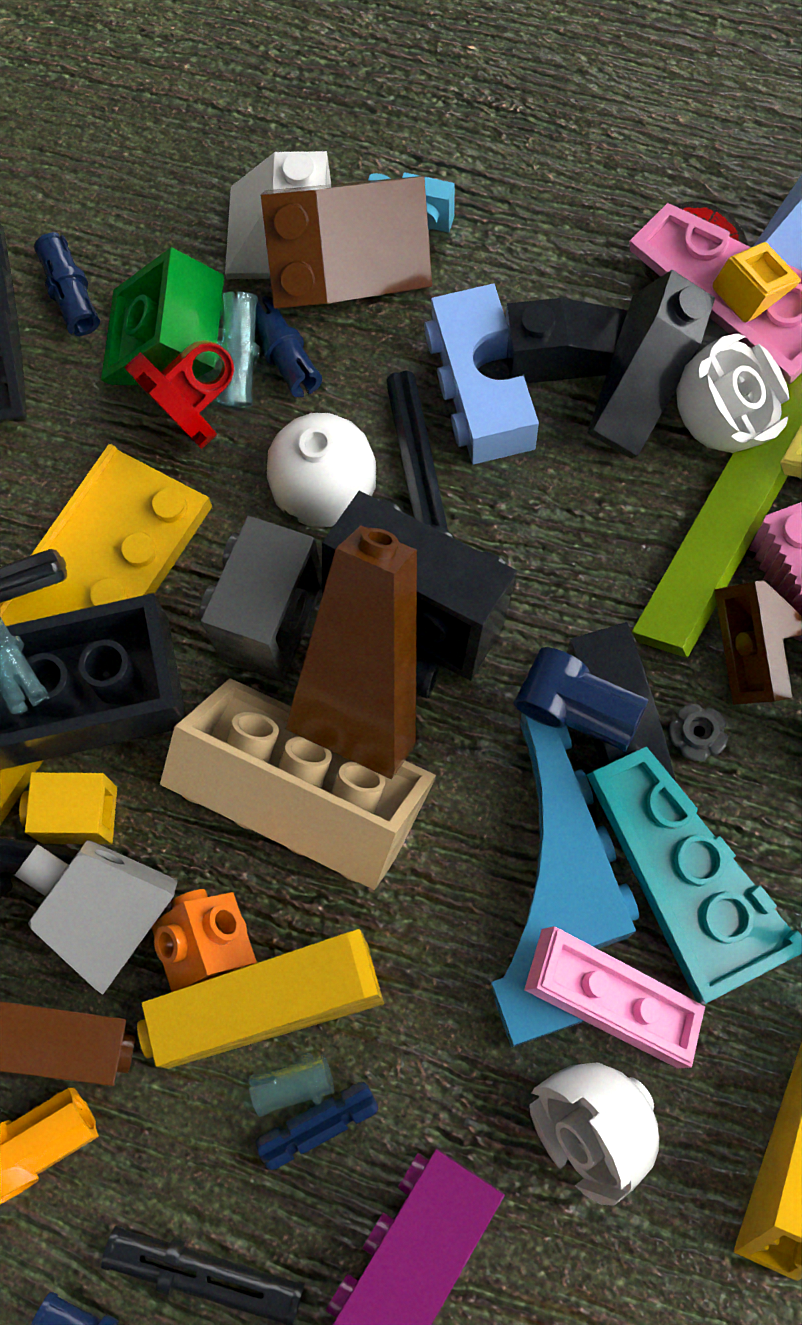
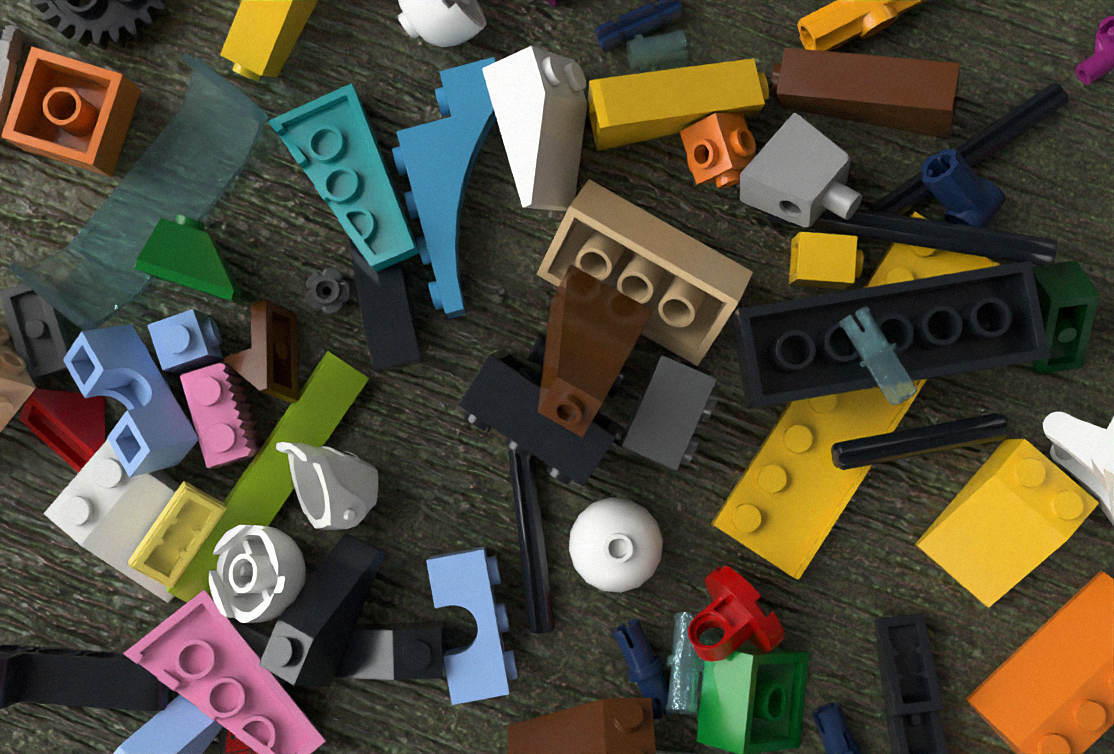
camera: 175 degrees right, 15 degrees up
dark blue piece [513,647,649,752] -> none
bright pink tile [524,926,705,1068] -> none
yellow slope [712,242,801,323] -> none
none -> white helmet [276,442,378,530]
none -> white slope [482,46,587,211]

